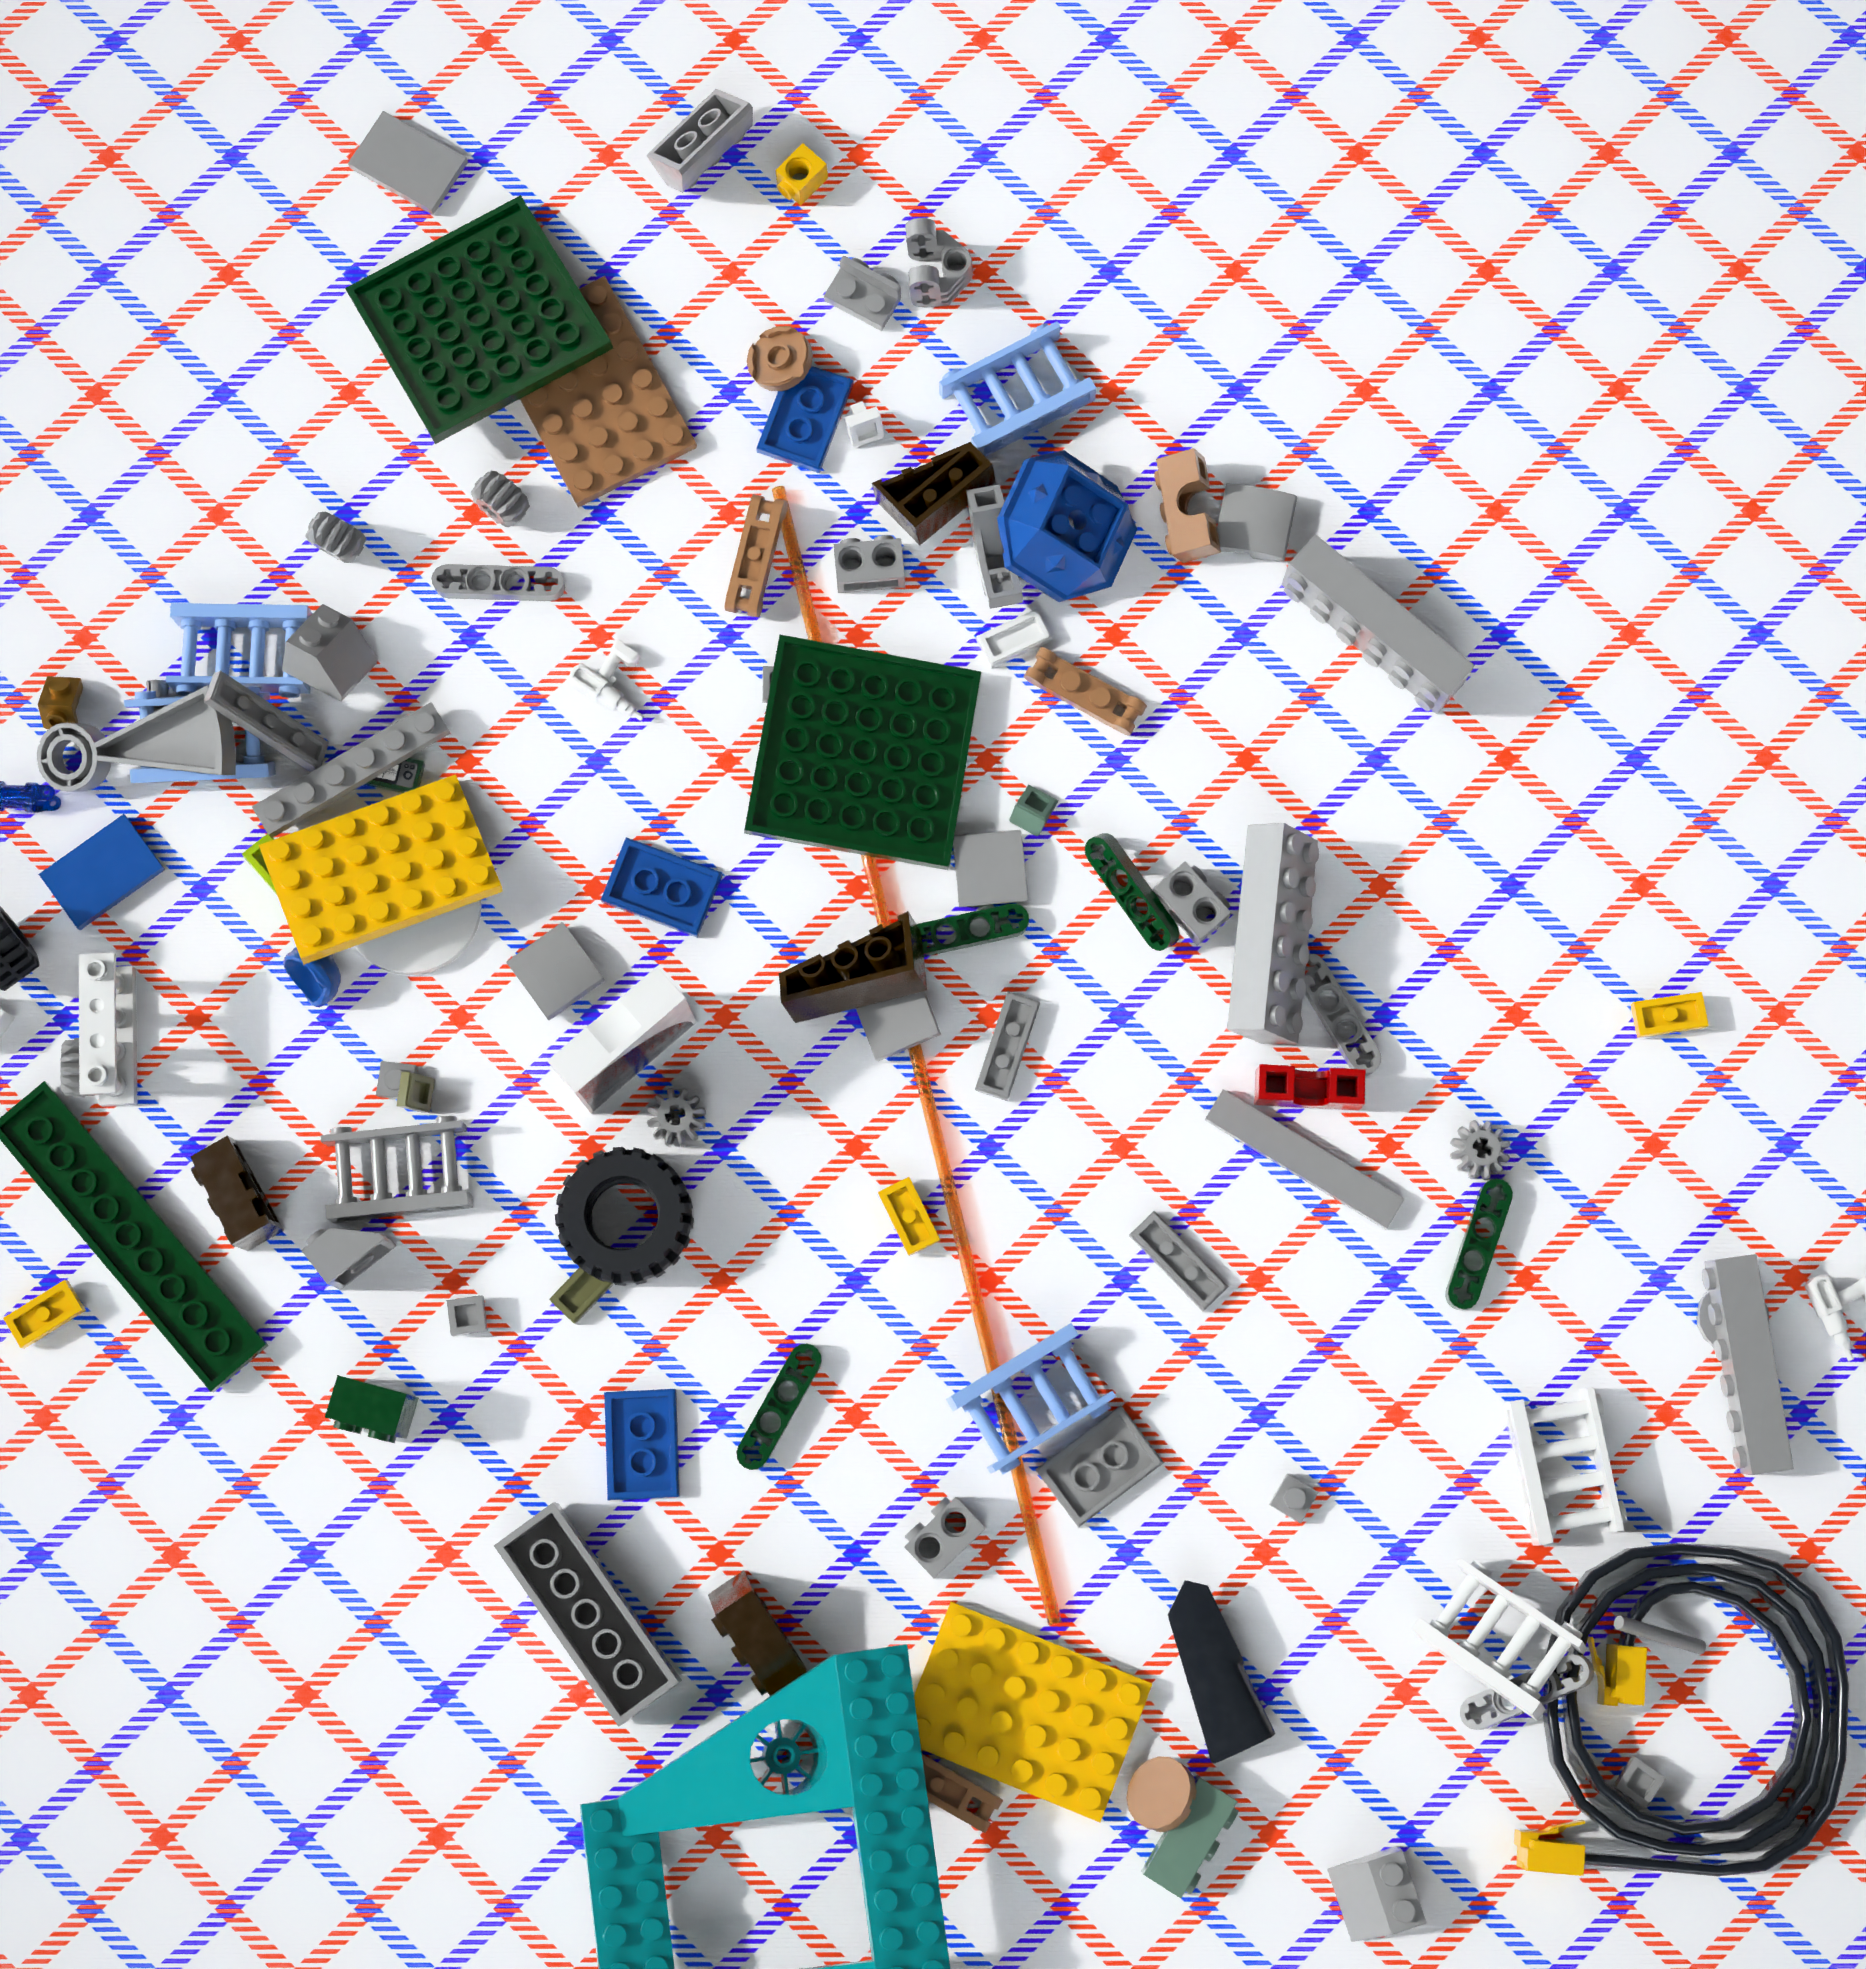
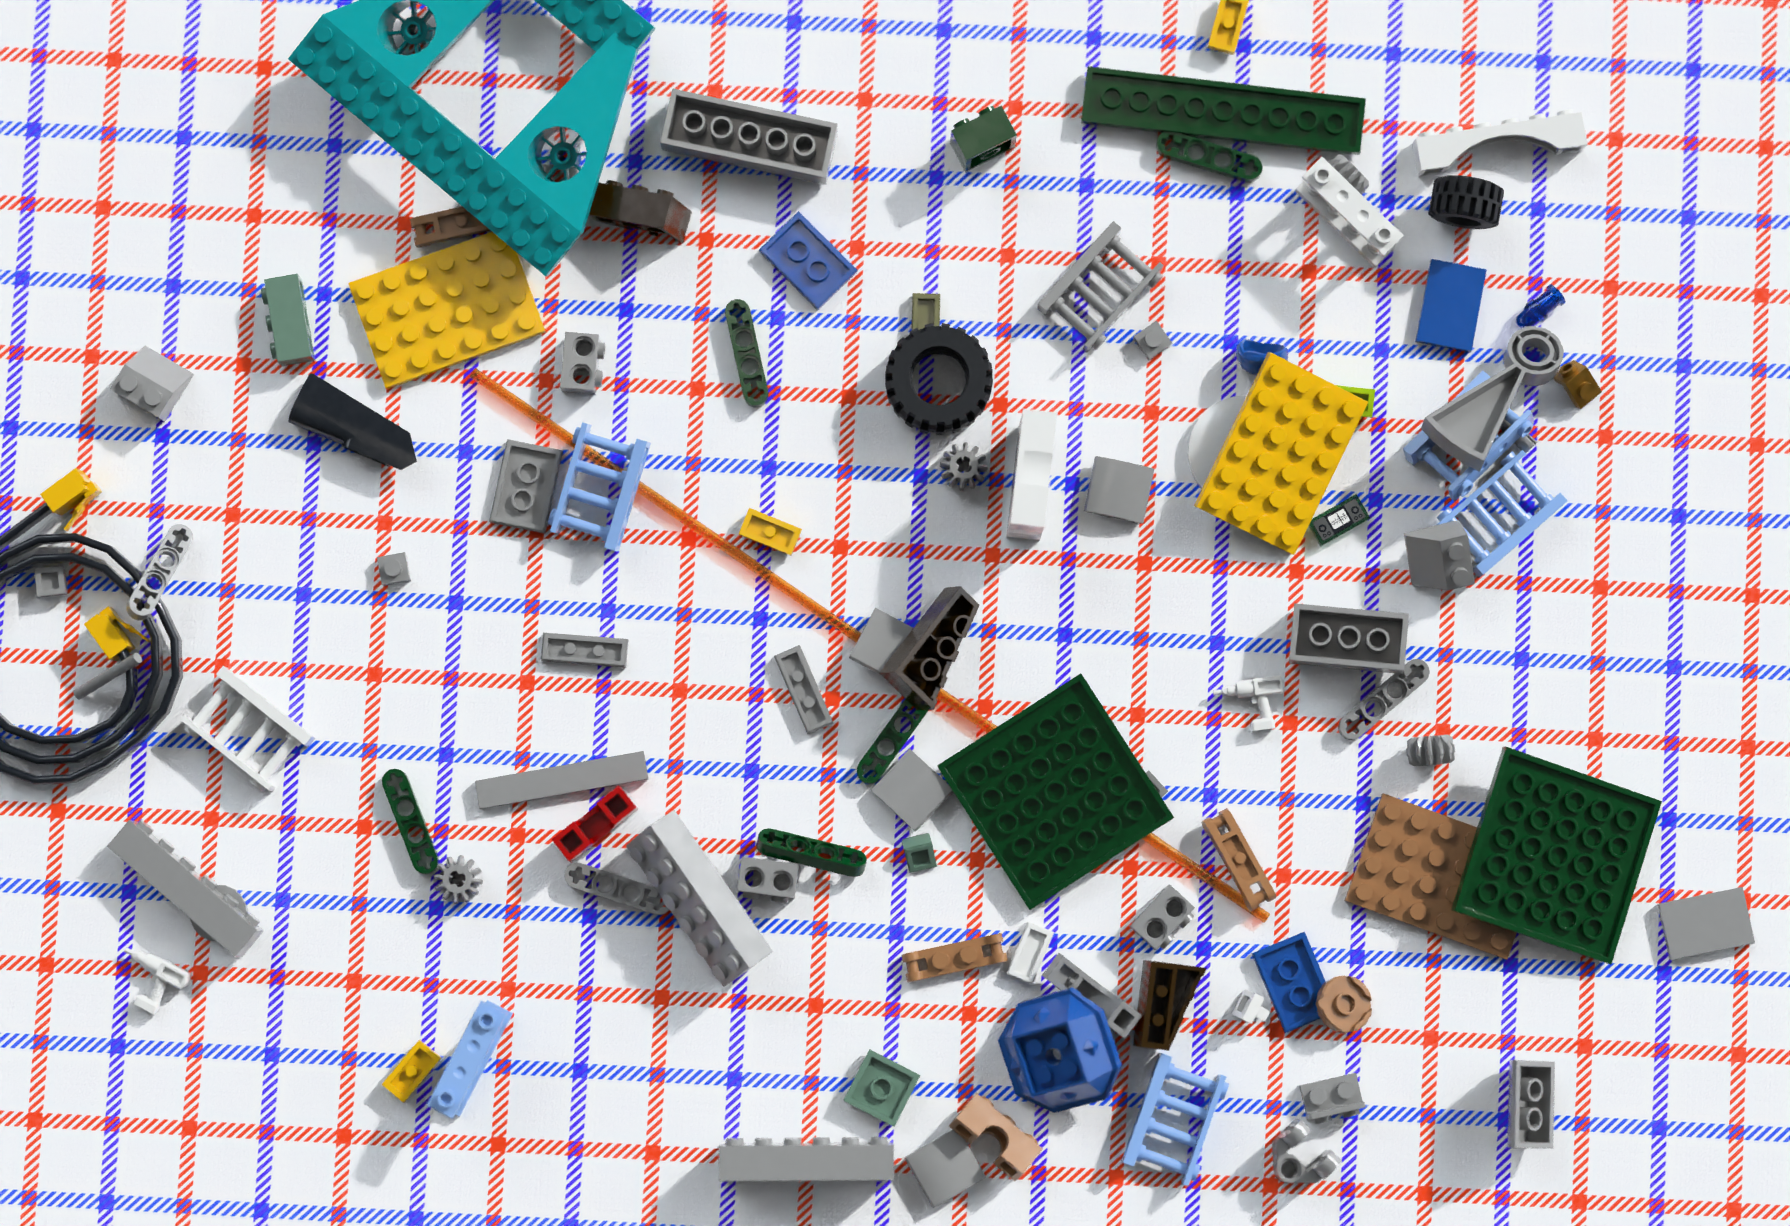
camera: 135 degrees right, 5 degrees up
dark brown wedge [190,1135,284,1252] -> none
light grey tile [204,670,329,772] -> none
light grey plate [252,702,450,838] -> none
light grey slope [301,1228,397,1290] -> none
light grey gear [305,512,366,563] -> none
olive tile [396,1072,435,1113] -> none
light grey plate [446,1295,488,1337] -> none
blue tile [601,837,723,938] -> none
yellow brick [775,143,828,205] -> none
tile [1126,1756,1197,1832] -> none
white fence [1411,1558,1587,1721] -> none
none -> light blue fence [427,1000,513,1119]
none -> sand green plate [843,1049,921,1127]
none -> dark green beam [1156,131,1263,183]
none -> light grey brick [1289,603,1409,674]

